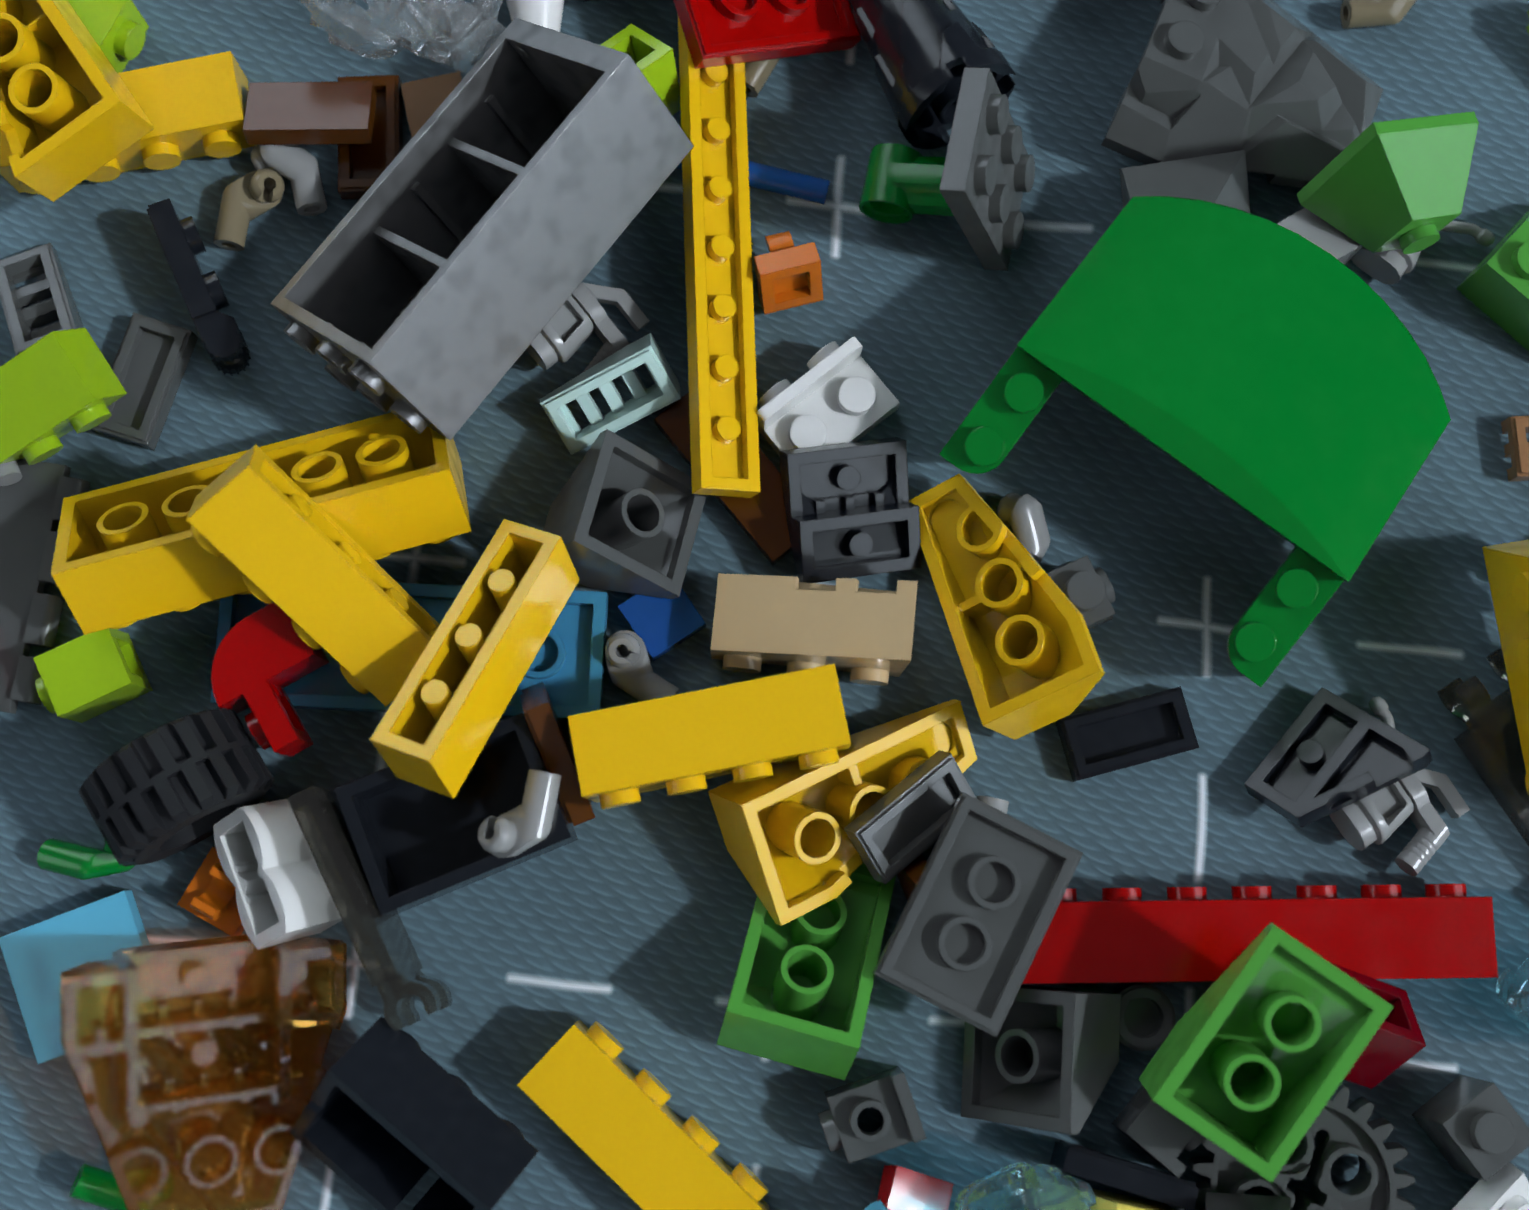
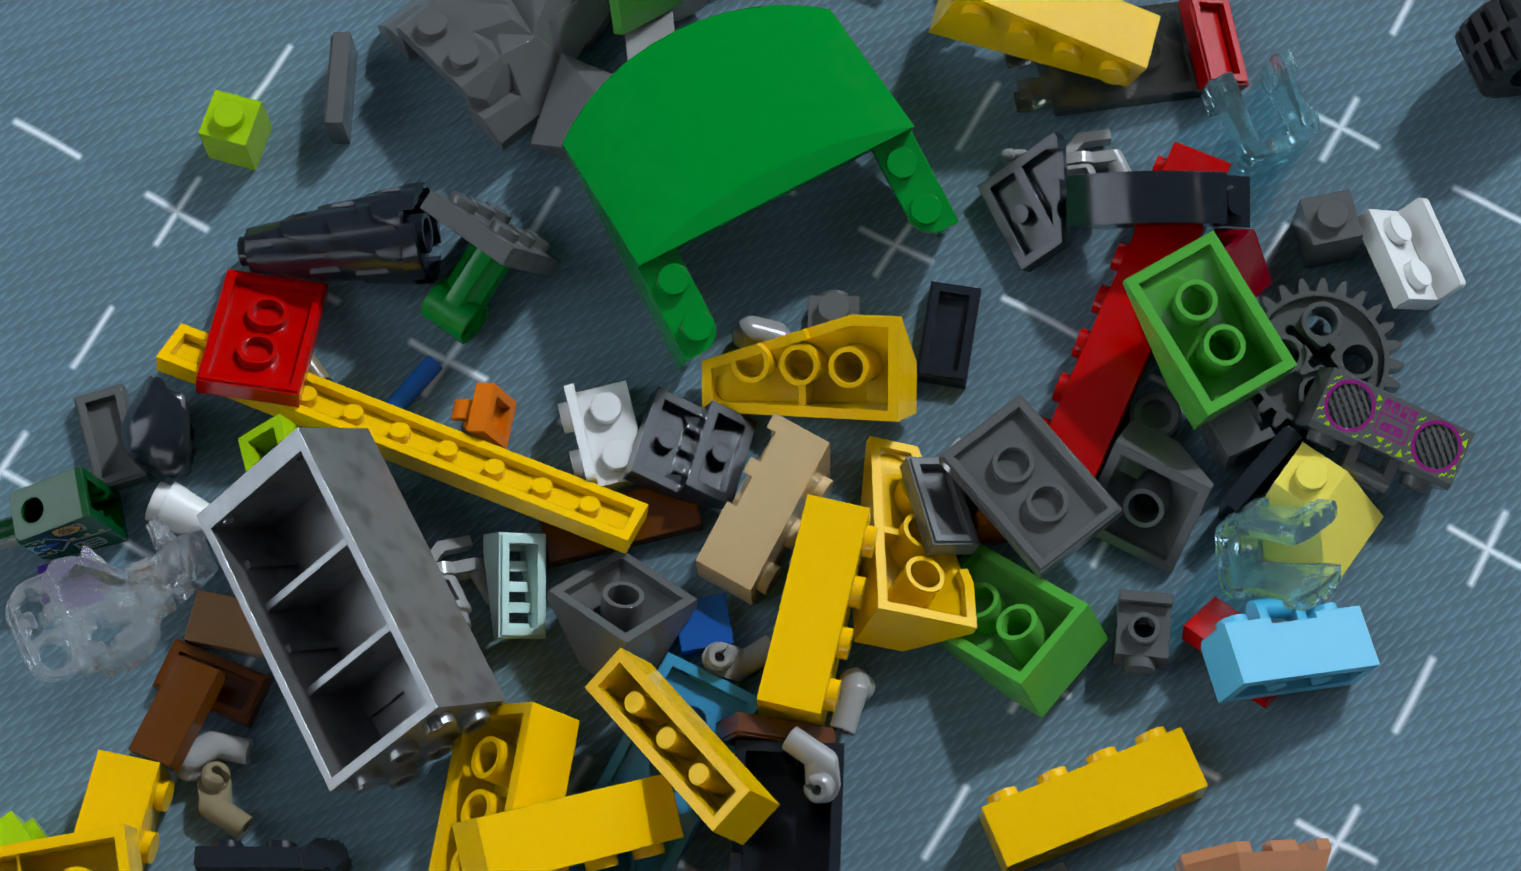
camera: 55 degrees left, 10 degrees down
none -> light grey arm [829,667,875,736]
none -> black arch [1066,171,1250,230]

